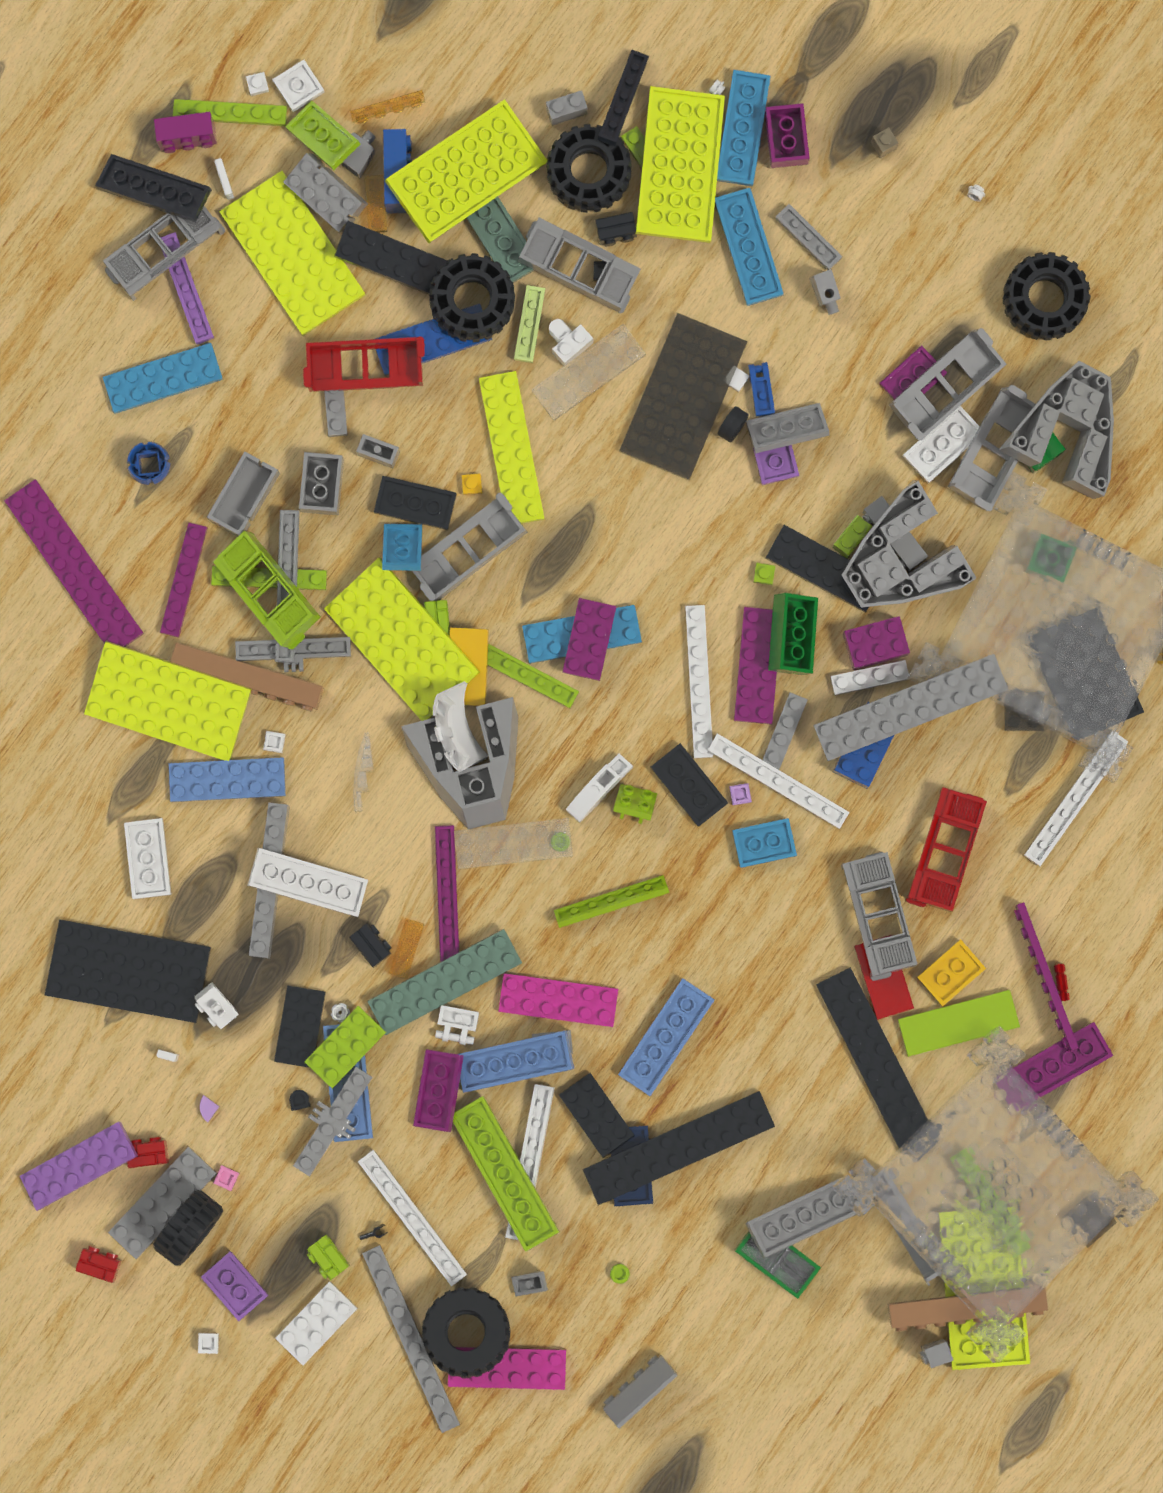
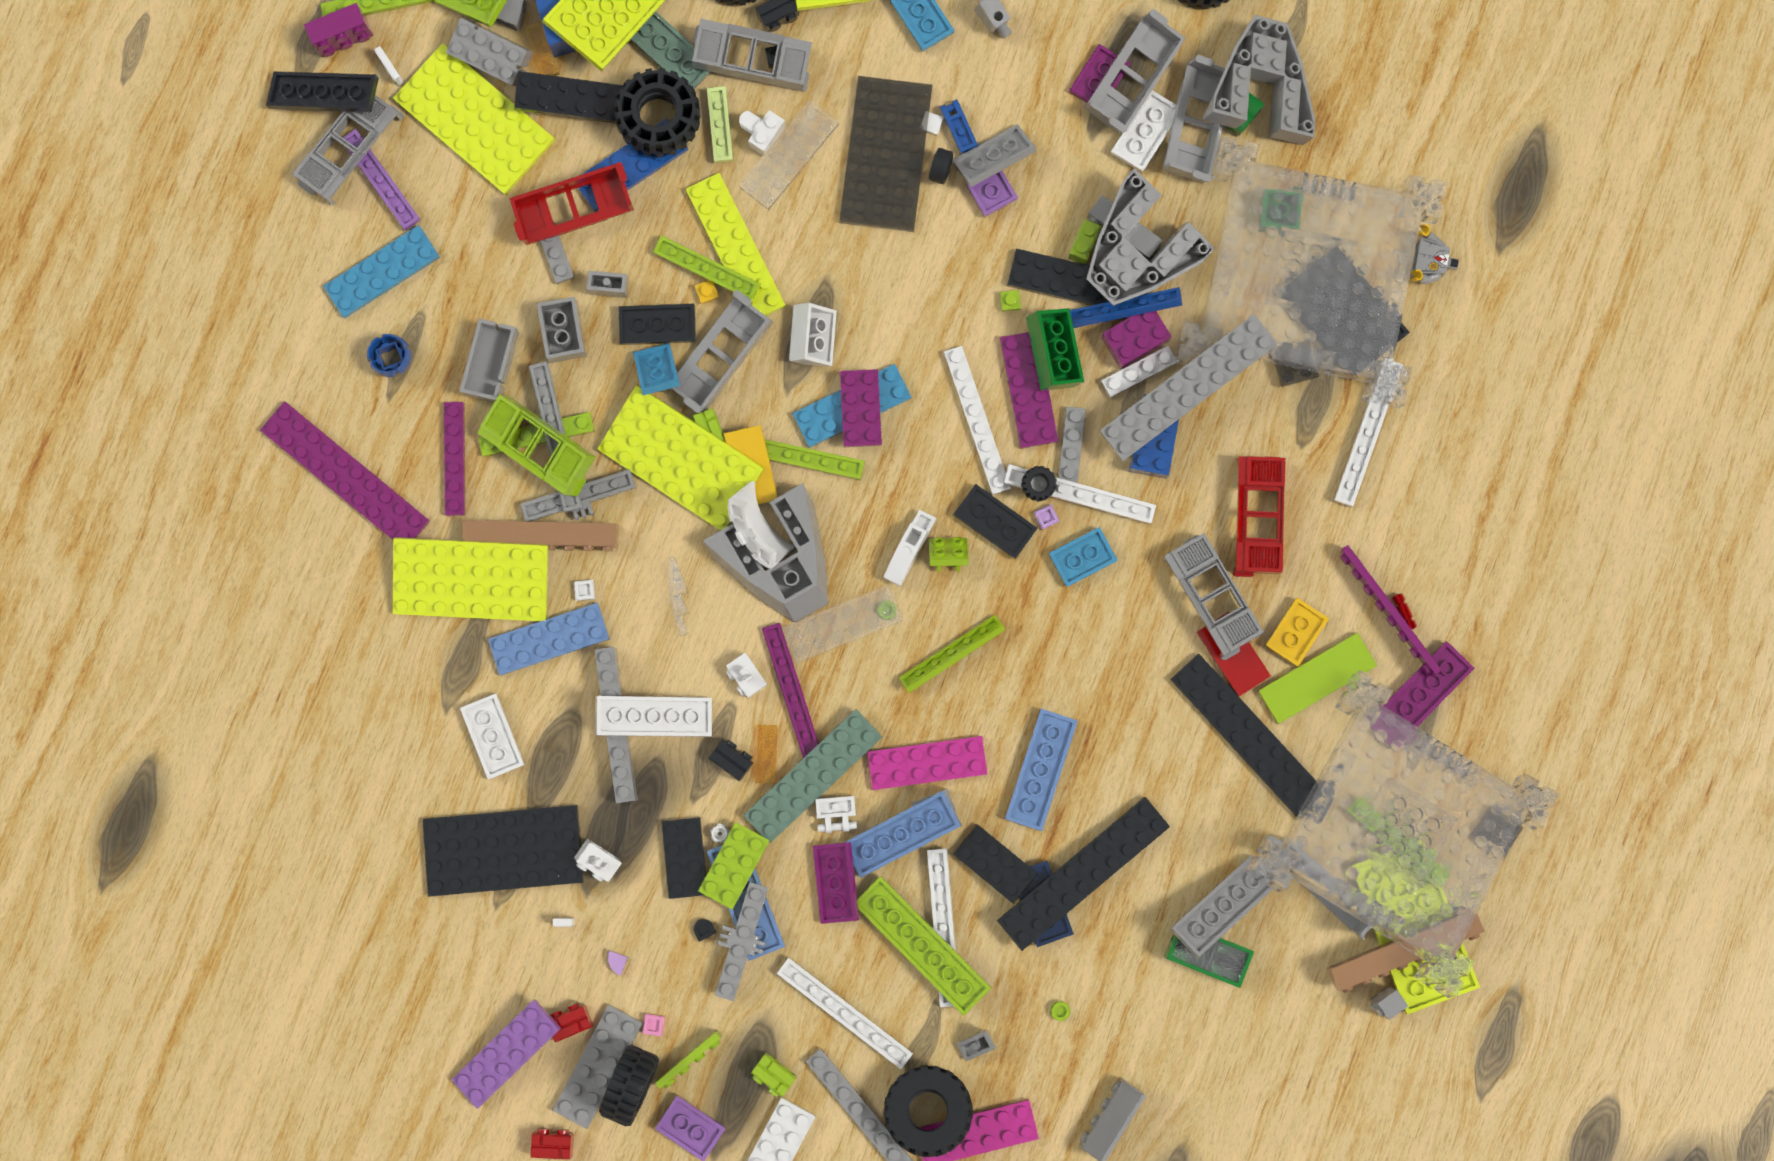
camera: 15 degrees left, 0 degrees up
black hand [360,1224,388,1240] -> none
none -> lime plate [653,235,761,301]
none -> lime plate [655,1030,722,1089]
none -> white brick [726,653,768,698]
none -> white slope [789,303,837,367]
none -> black tyre [1021,466,1057,502]
none -> blue tile [1070,287,1183,328]

